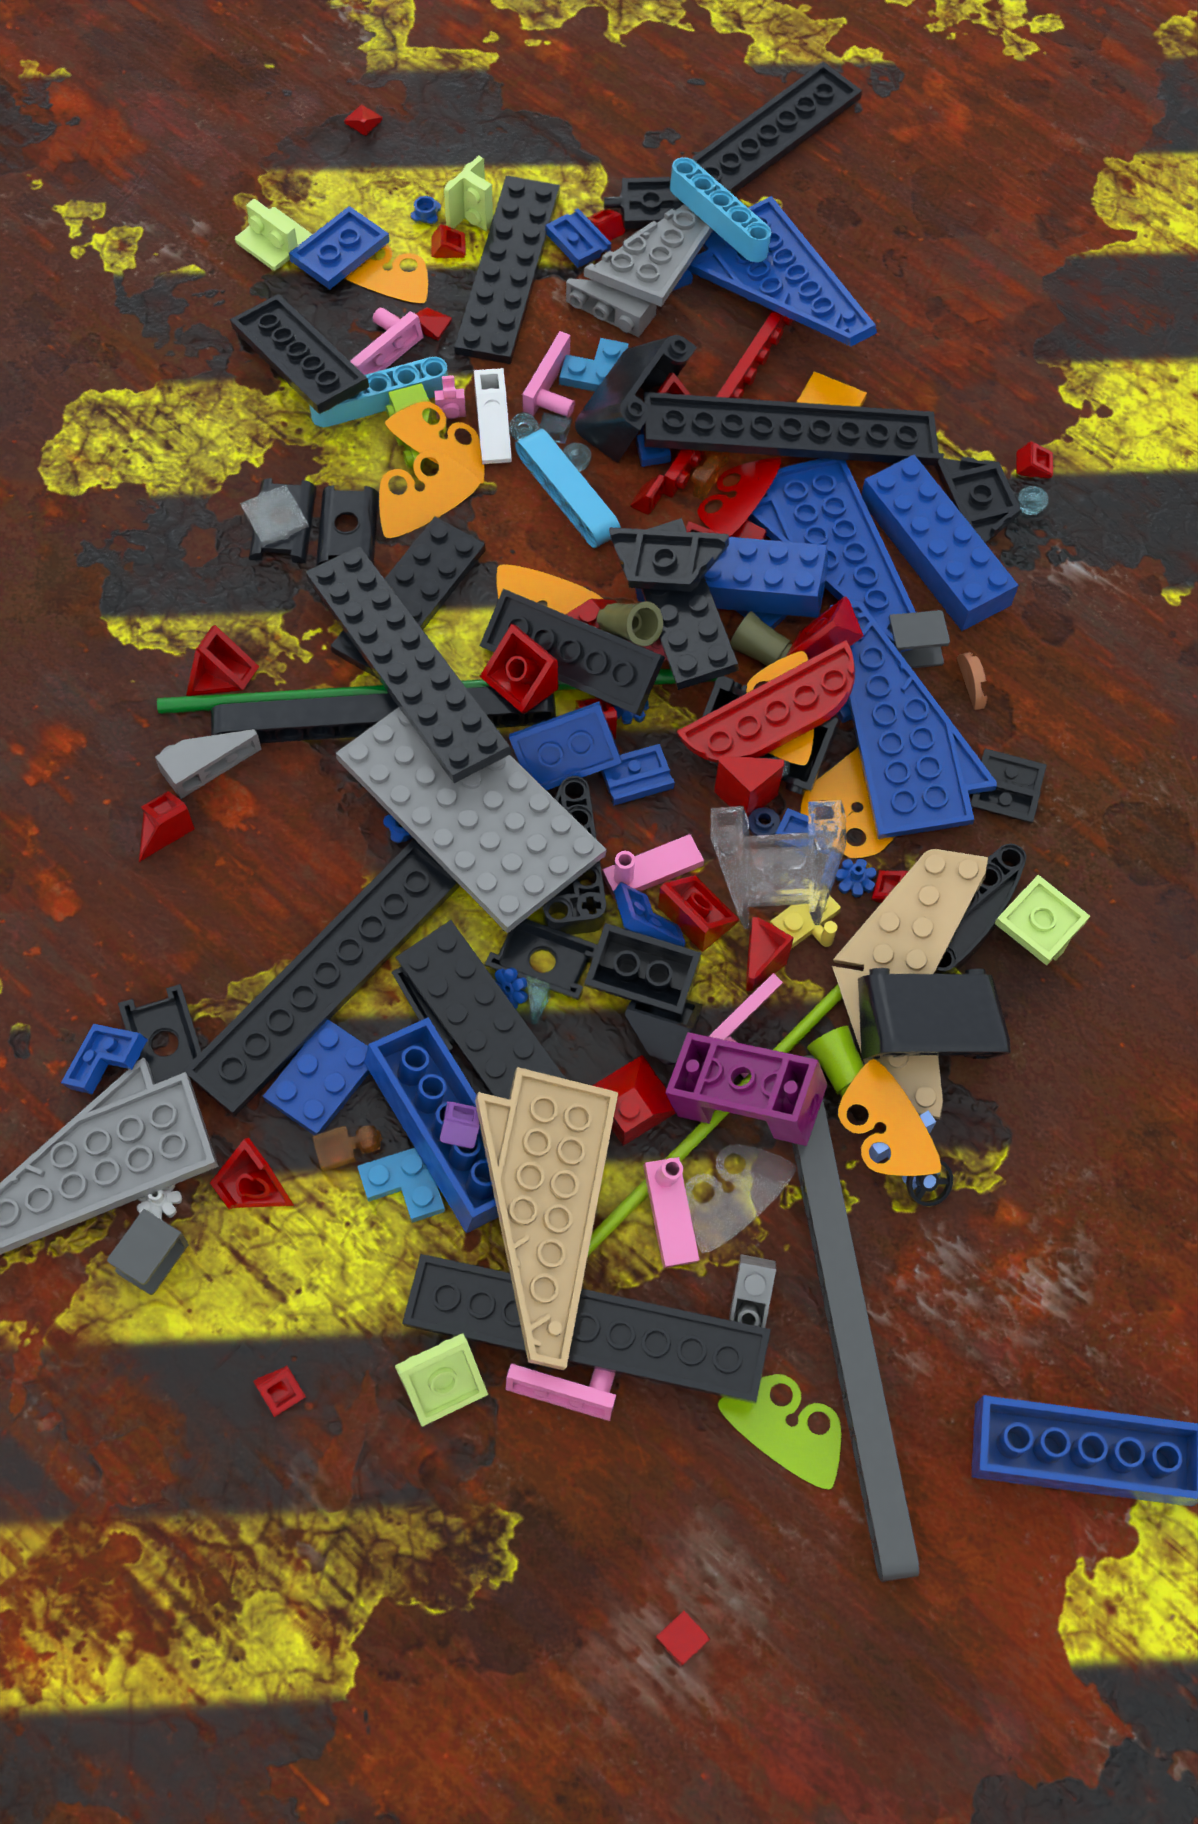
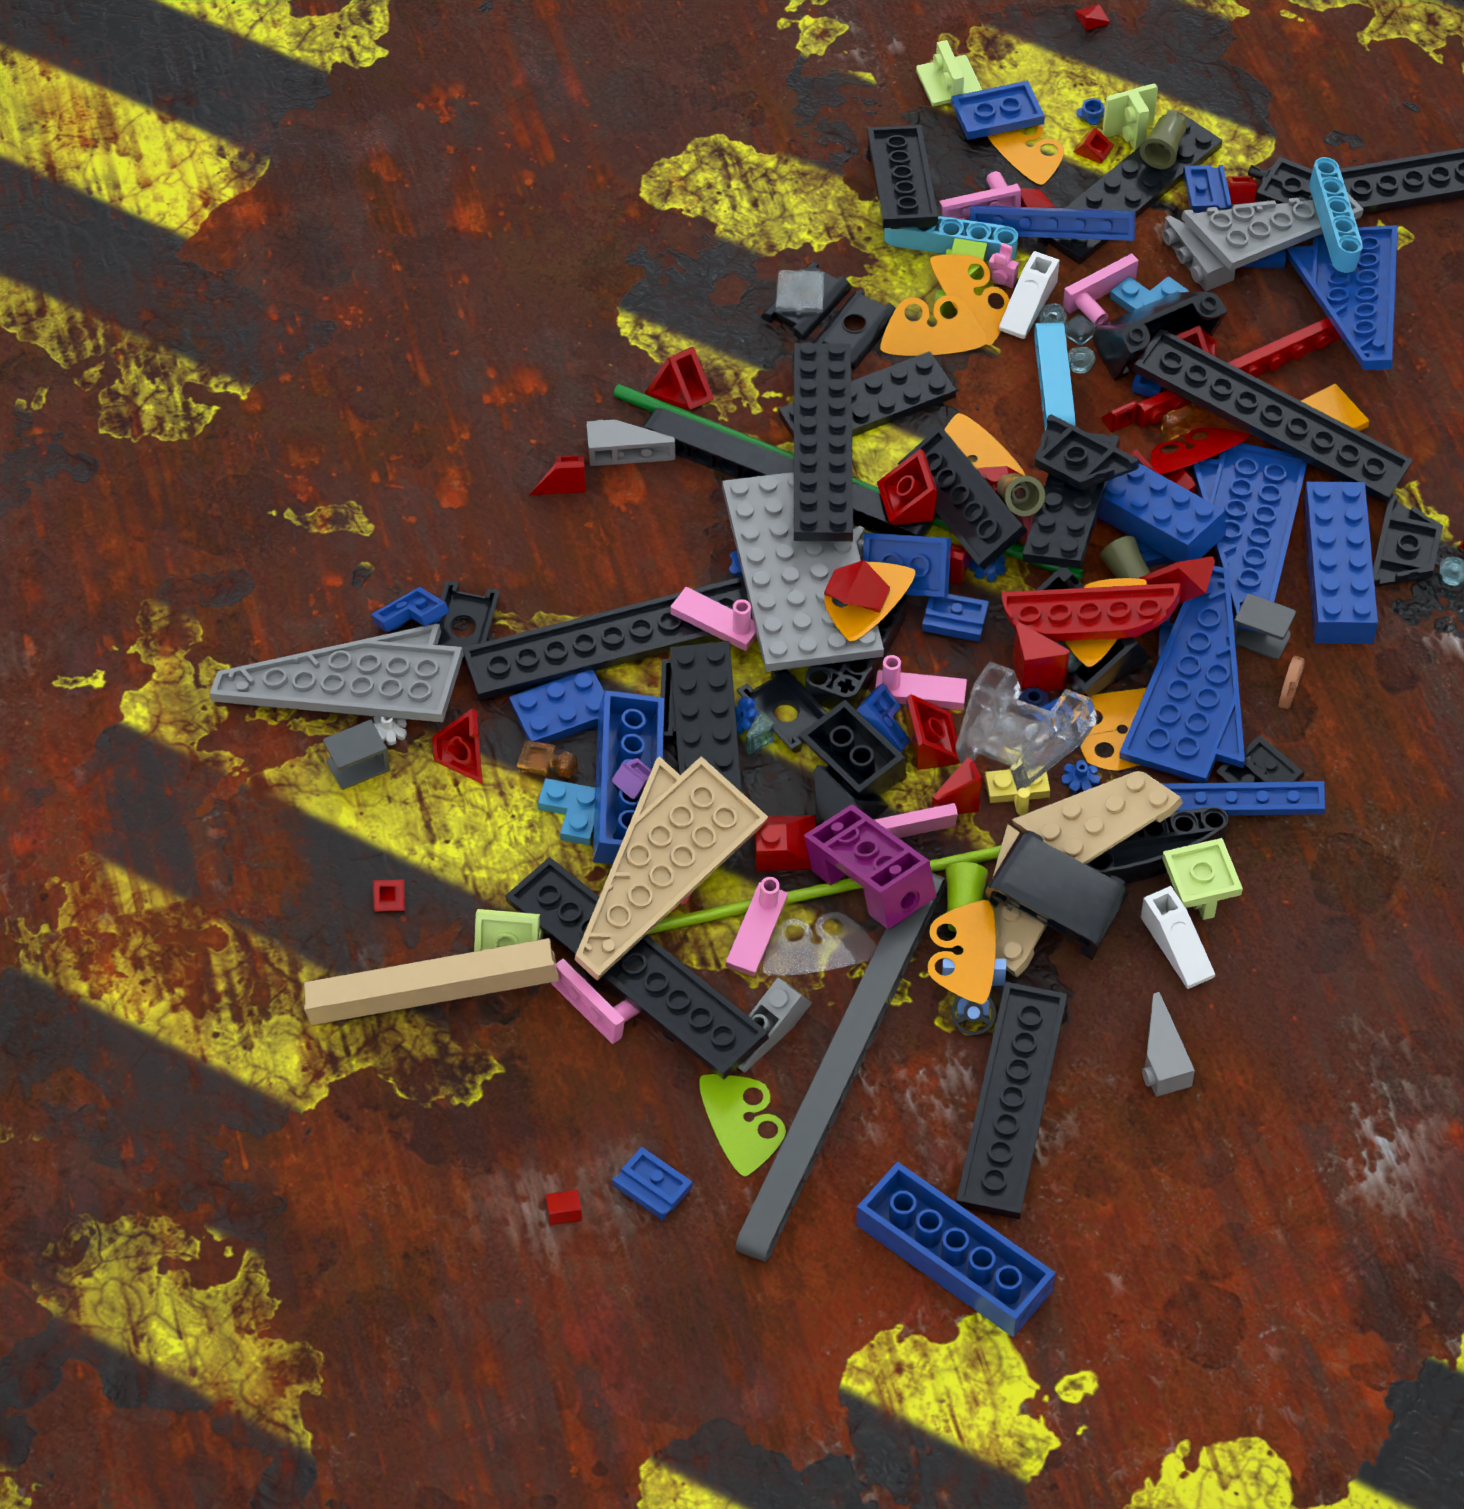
camera: 35 degrees right, 10 degrees down
none -> tan tile [304,938,559,1025]
none -> blue plate [612,1146,693,1221]
none -> bright pink piece [670,587,757,651]
none -> red slope [824,560,890,613]
none -> light orange piece [824,562,915,642]
none -> black plate [956,982,1068,1219]
none -> blue plate [970,205,1136,241]
none -> olive plant [1139,110,1187,169]
none -> white slope [1141,886,1215,989]
none -> light grey slope [1142,992,1195,1097]
none -> blue plate [1162,781,1325,816]

